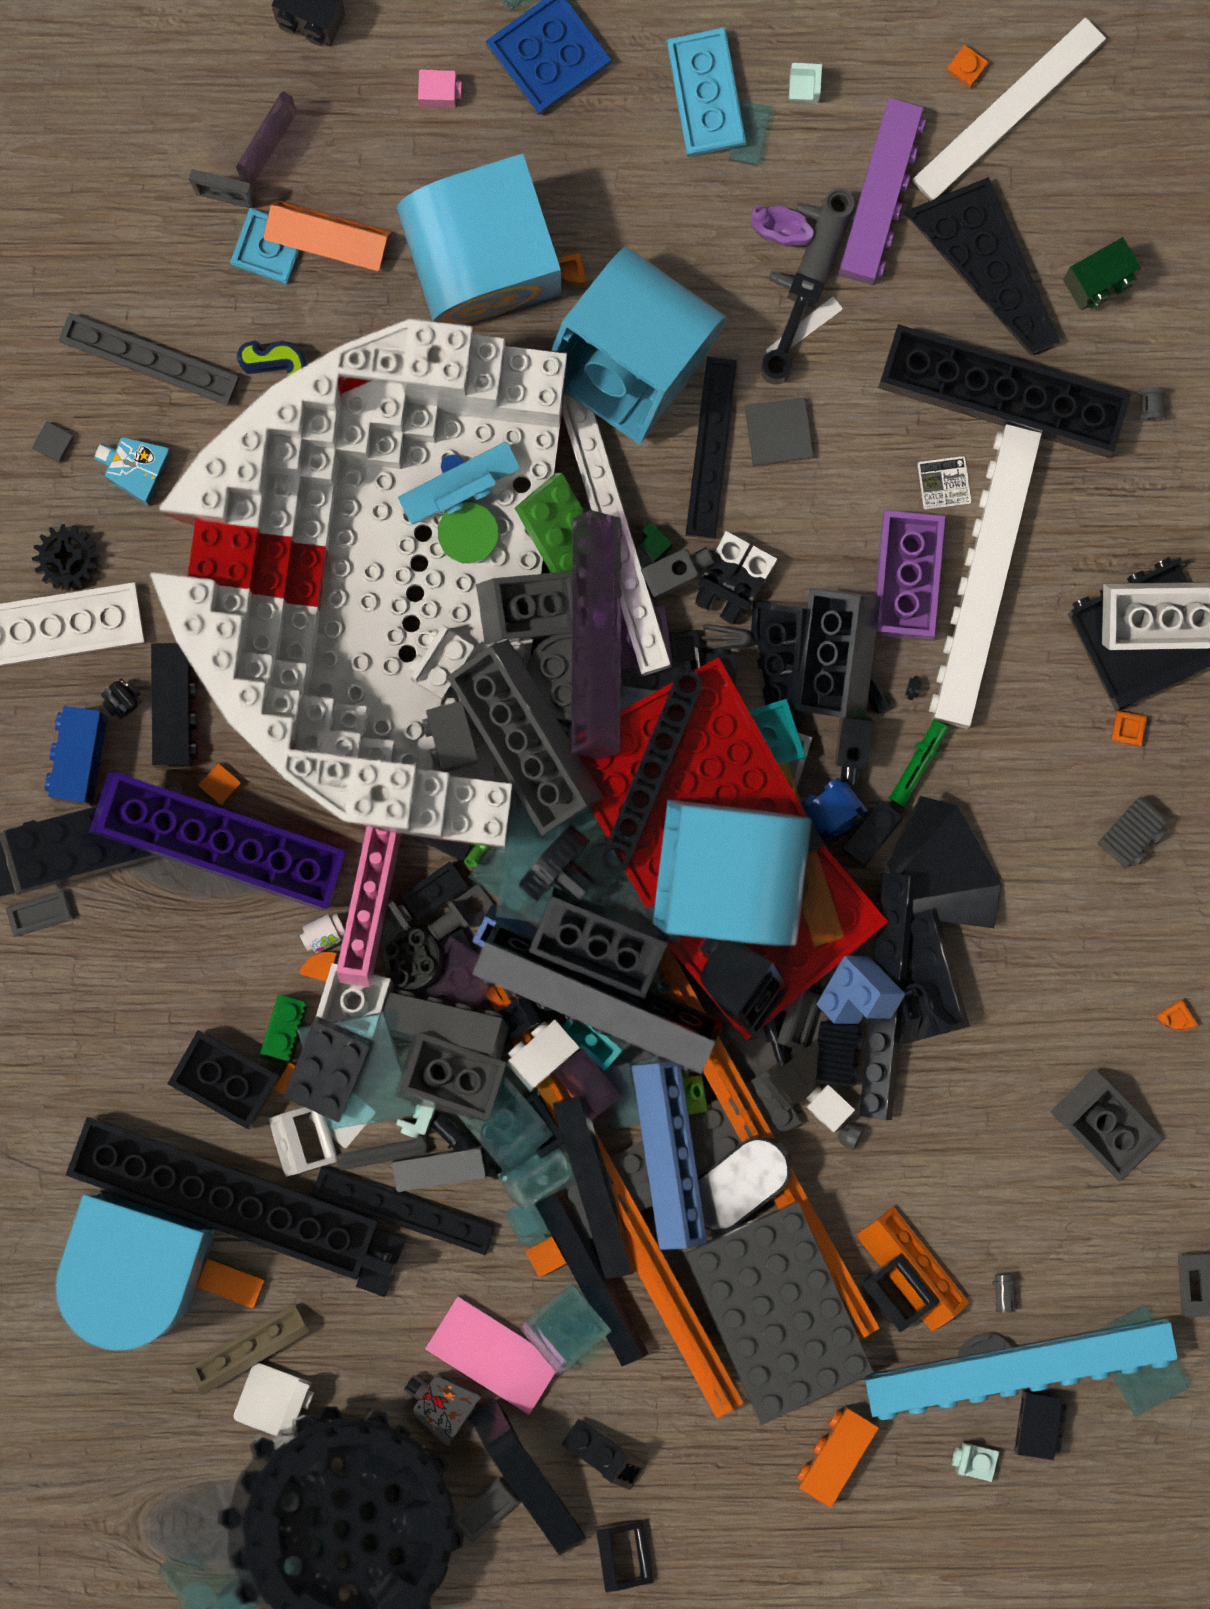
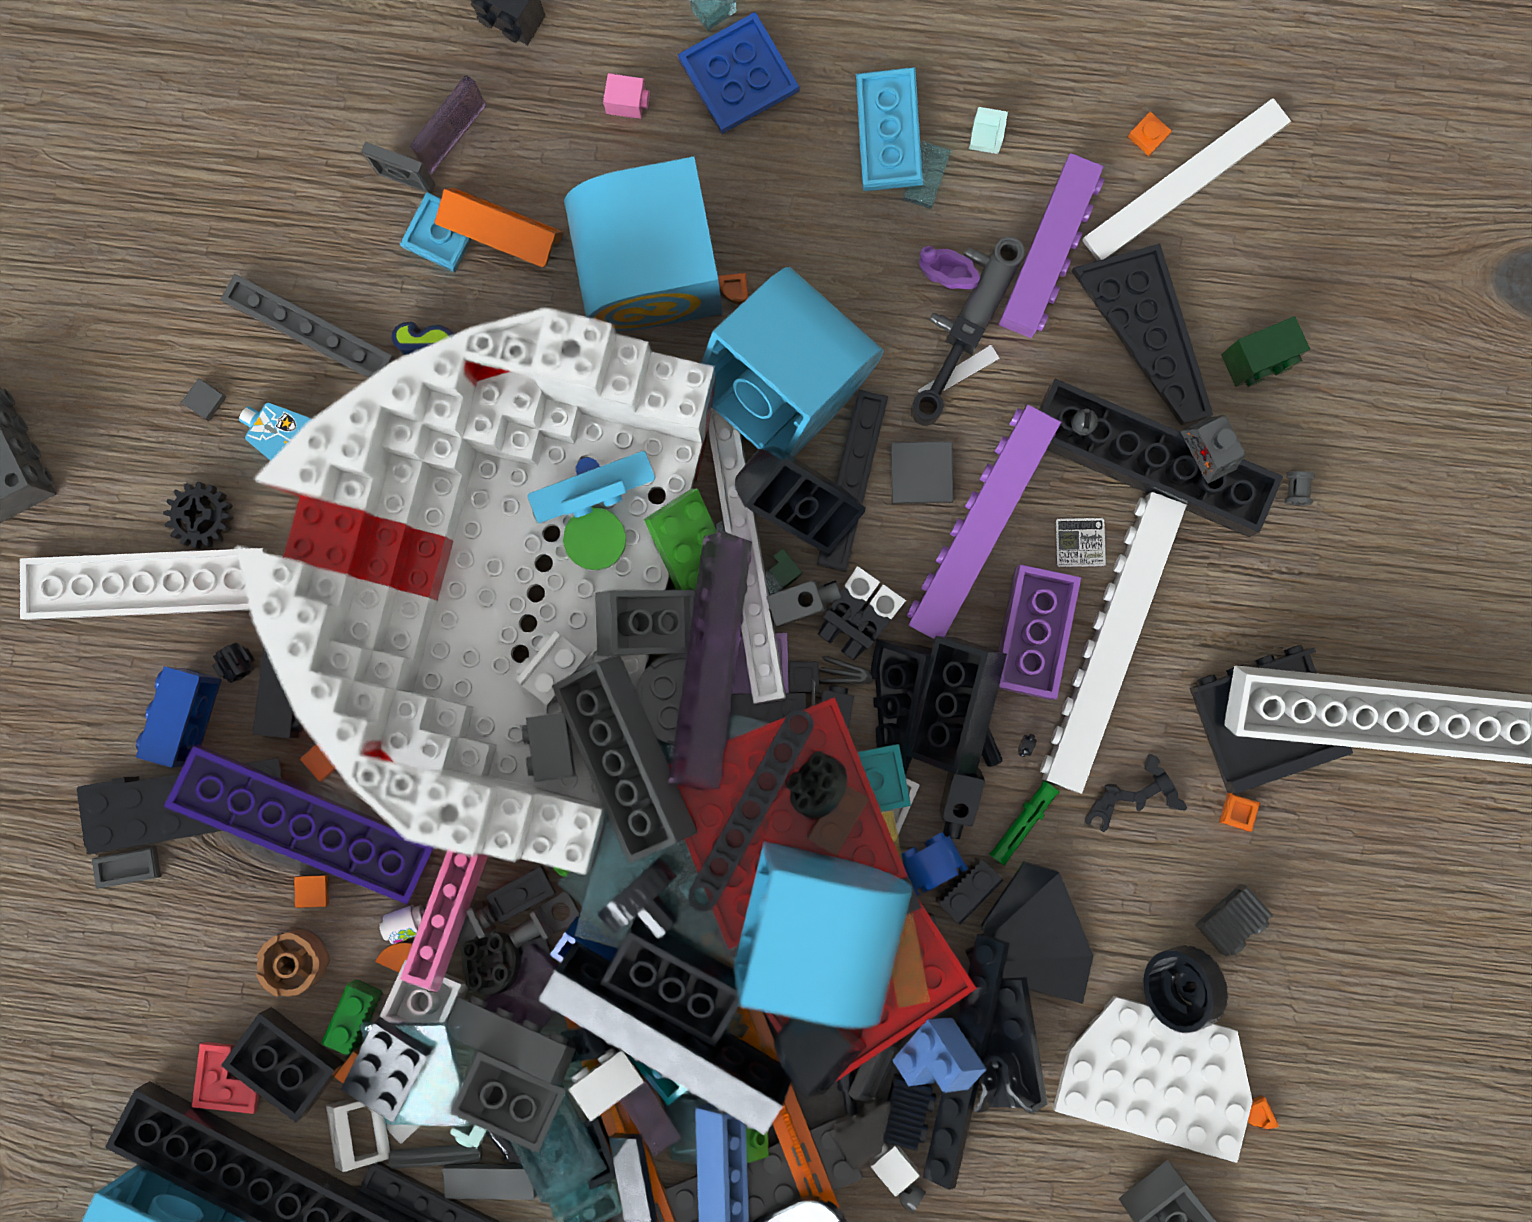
camera: 15 degrees right, 0 degrees up
none -> coral plate [192,1042,260,1114]
none -> medium nougat brick [256,929,329,996]
none -> orange tile [294,875,329,908]
none -> black hips [735,446,866,554]
none -> pearl dark grey tile [786,751,847,819]
none -> reddish brown brick [807,785,870,856]
none -> medium lavender brick [906,405,1061,639]
none -> white plate [1053,995,1253,1163]
none -> dark grey hinge [1071,409,1098,435]
none -> black piece [1085,754,1187,832]
none -> black piece [1143,945,1228,1033]
none -> dark grey torso [1181,415,1245,484]

